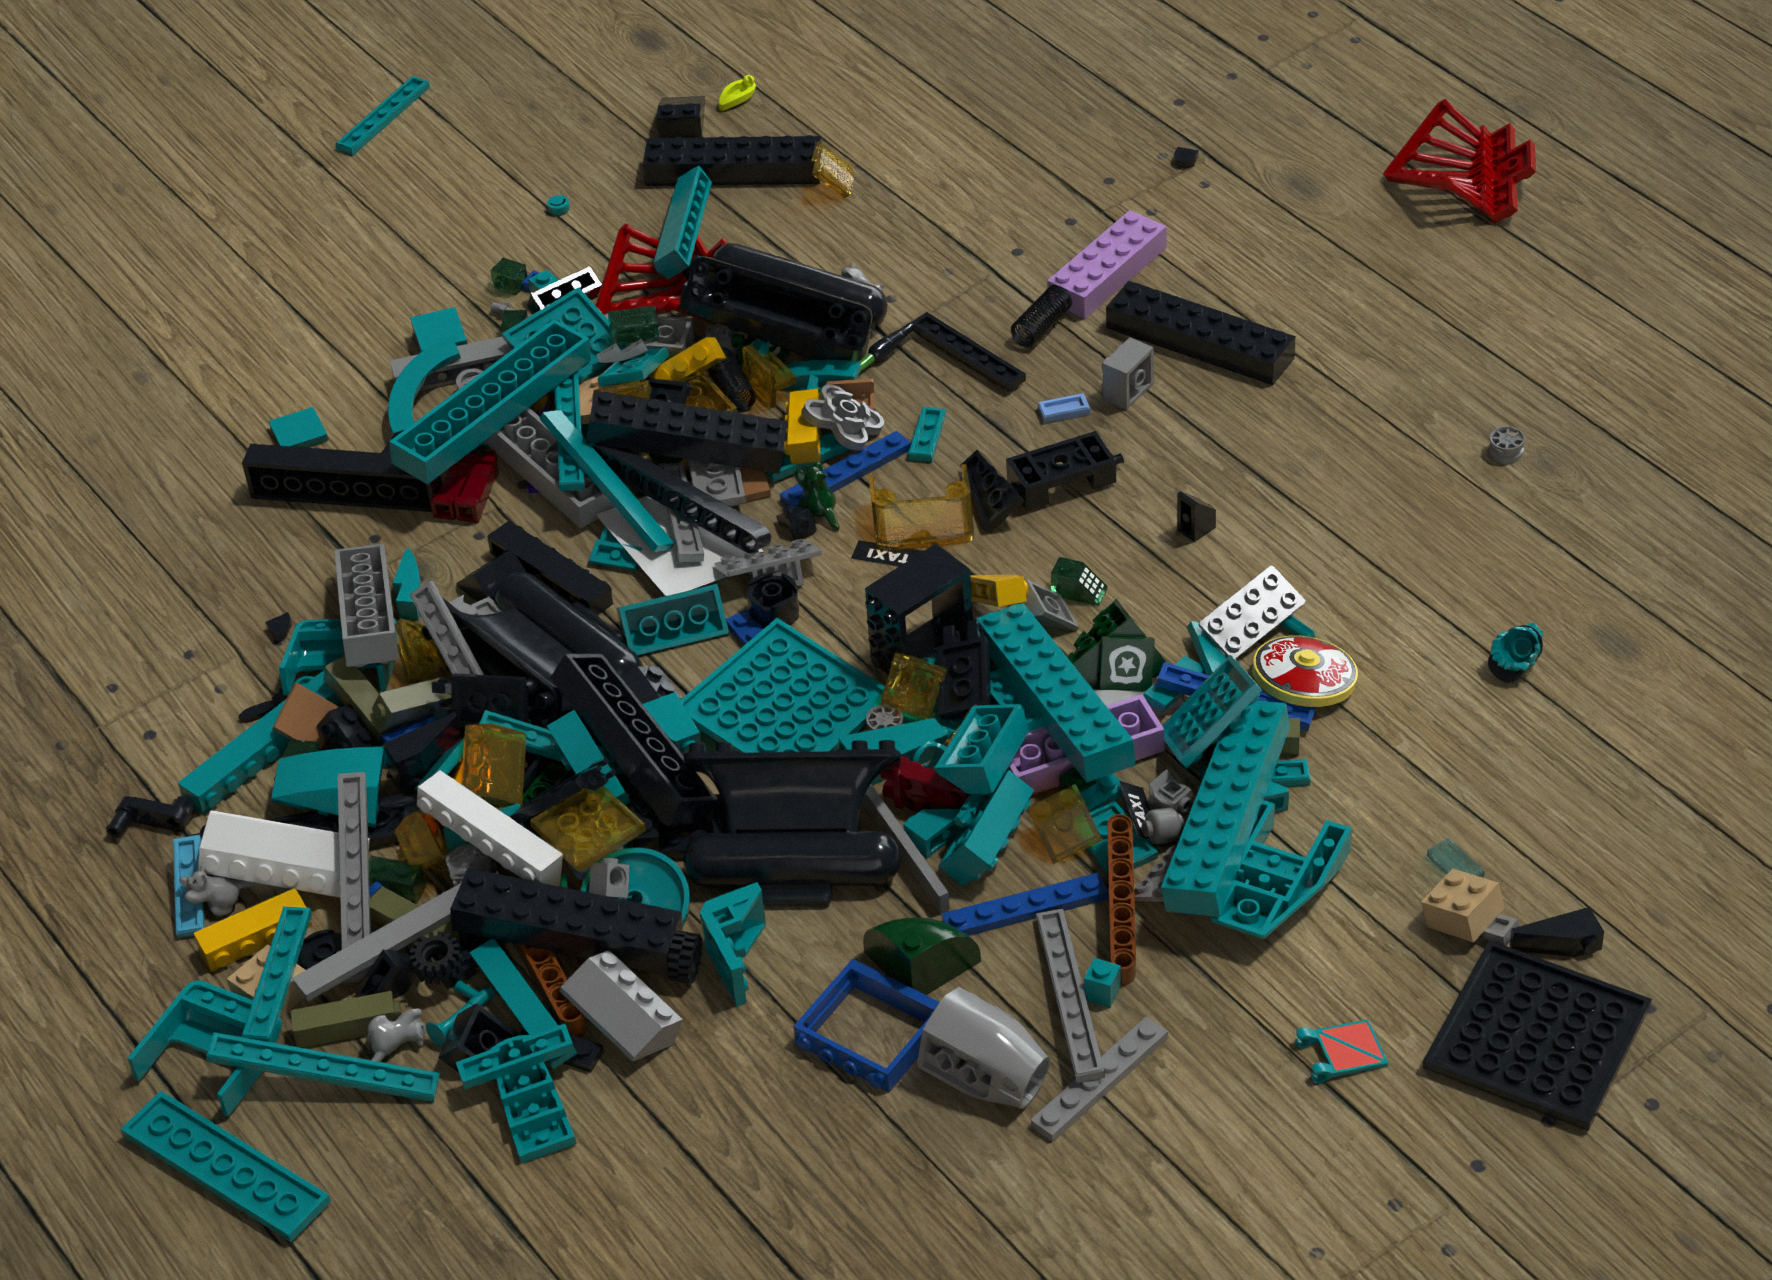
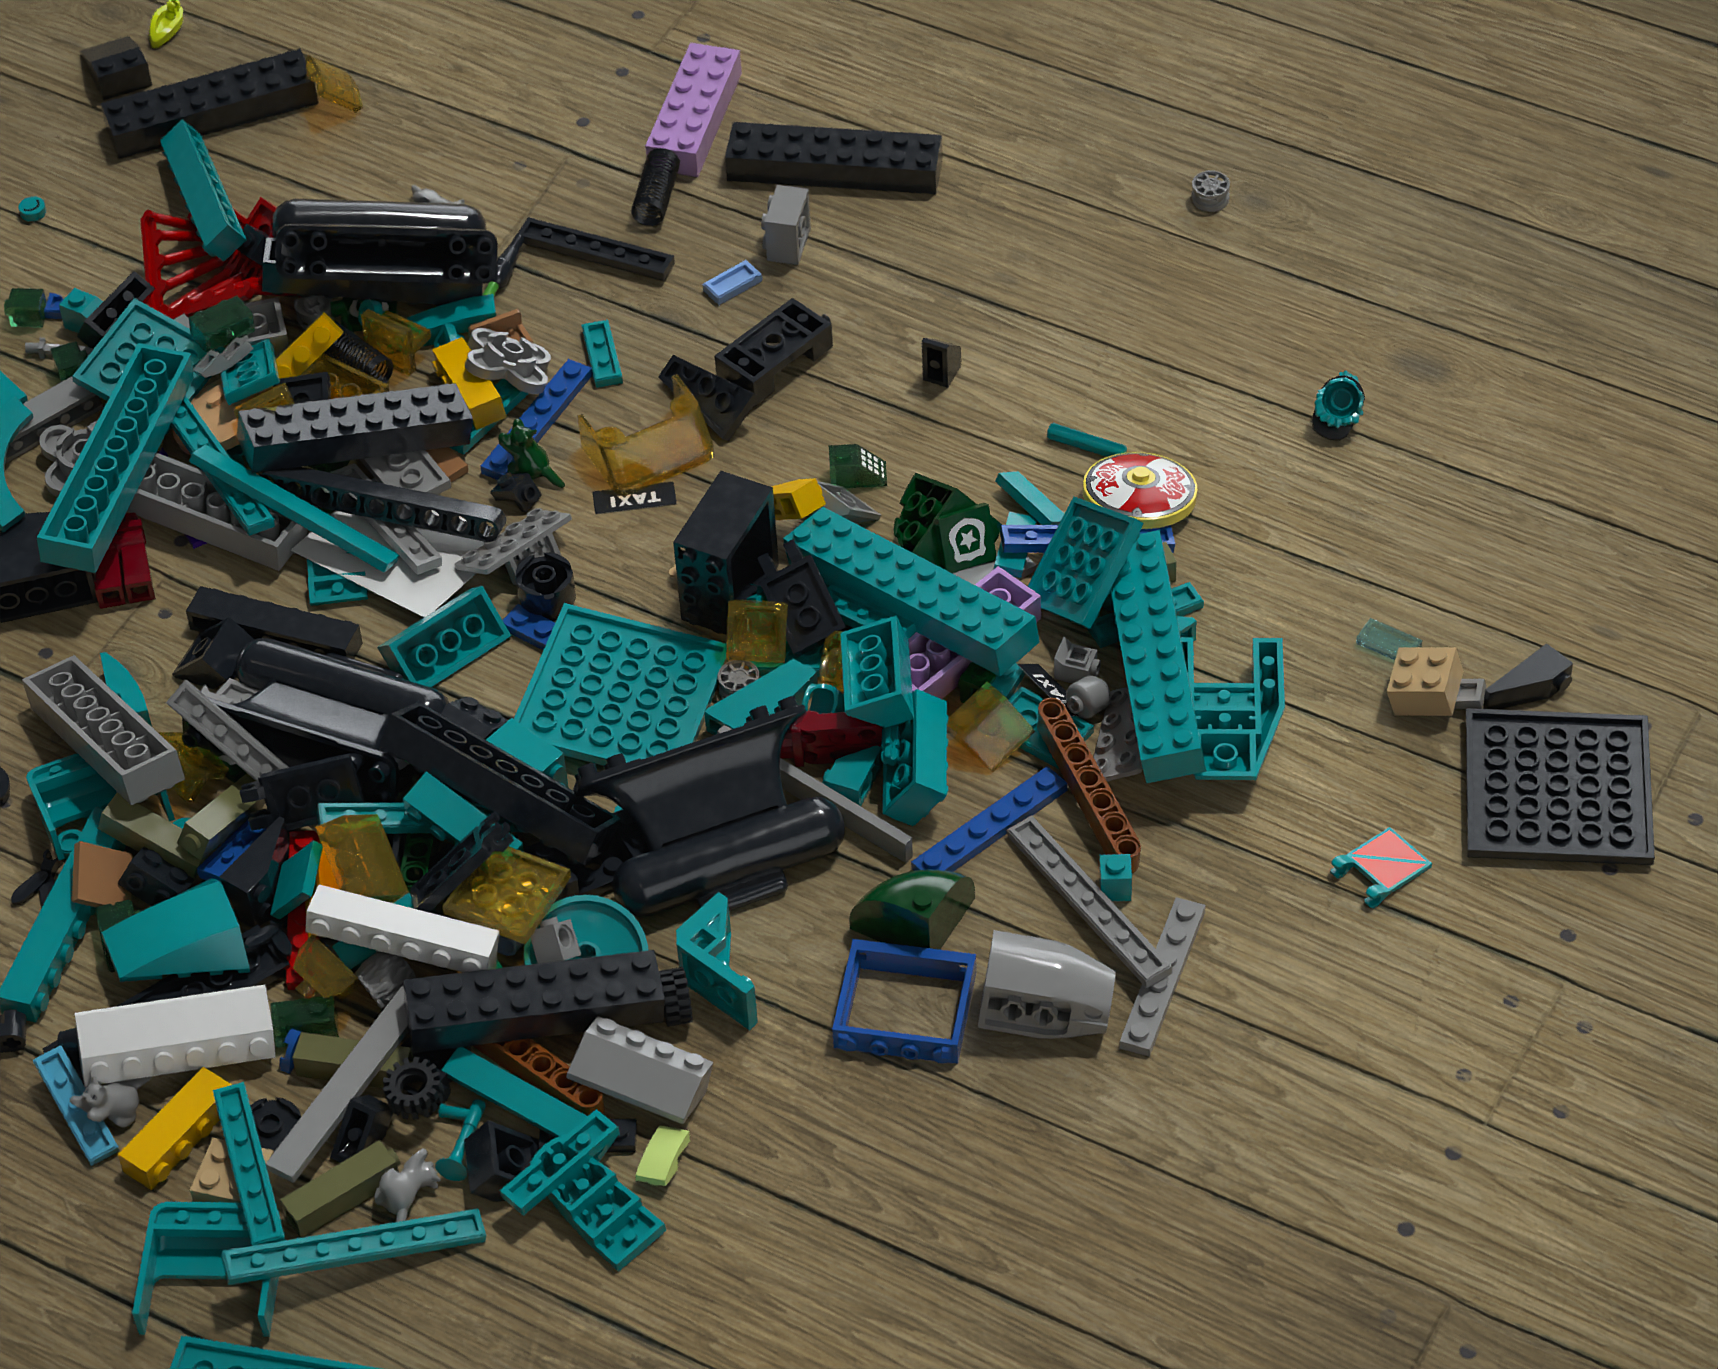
camera: 25 degrees left, 5 degrees up
light grey plate [337,772,372,984] -> none
bracket [1198,566,1306,659] -> none
none -> yellowish green slope [635,1125,690,1186]

